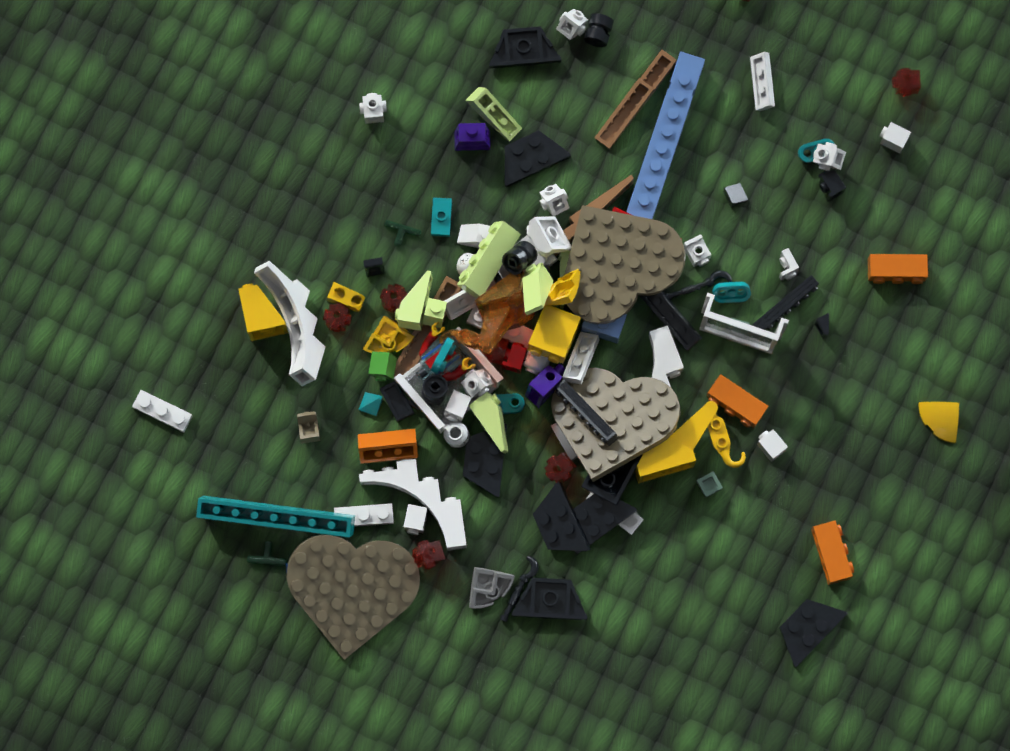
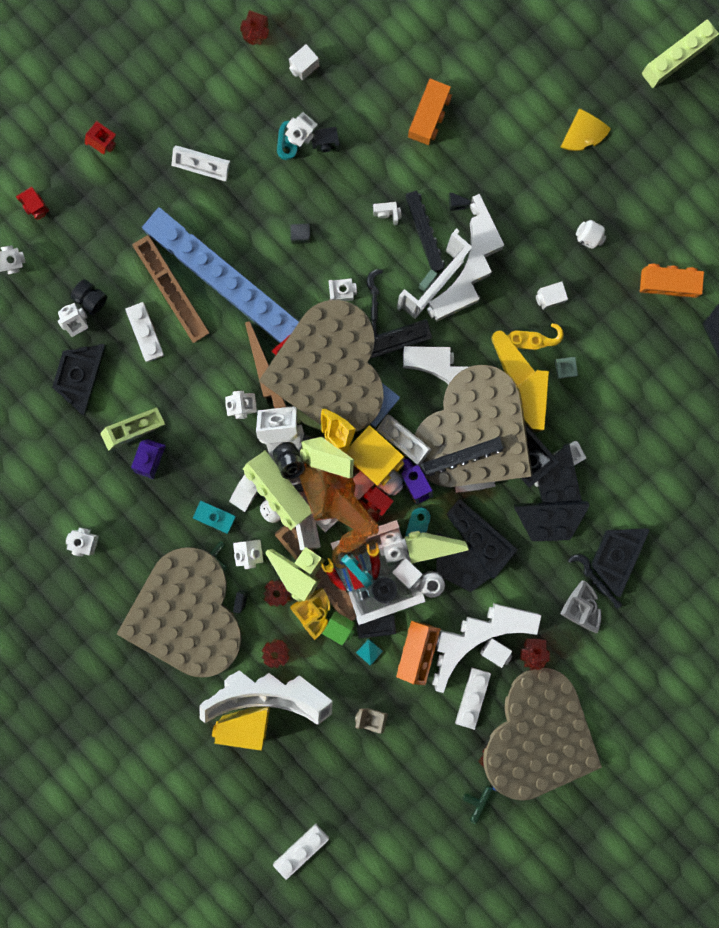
camera: 70 degrees left, 10 degrees up
teal brick [196,496,356,537] -> none
yellow leg [327,282,365,312] -> none
black wing [505,130,571,188] -> none
clear red brick [544,452,577,483] -> none
orange brick [706,374,768,428] -> none
teal plate [712,282,751,303] -> none
none -> dark tan plate [117,547,241,677]
none -> white plate [125,302,165,363]
none -> white brick [233,540,263,569]
none -> white arch [427,194,504,322]
none -> black wing [446,499,517,579]
none -> white head [576,220,606,249]

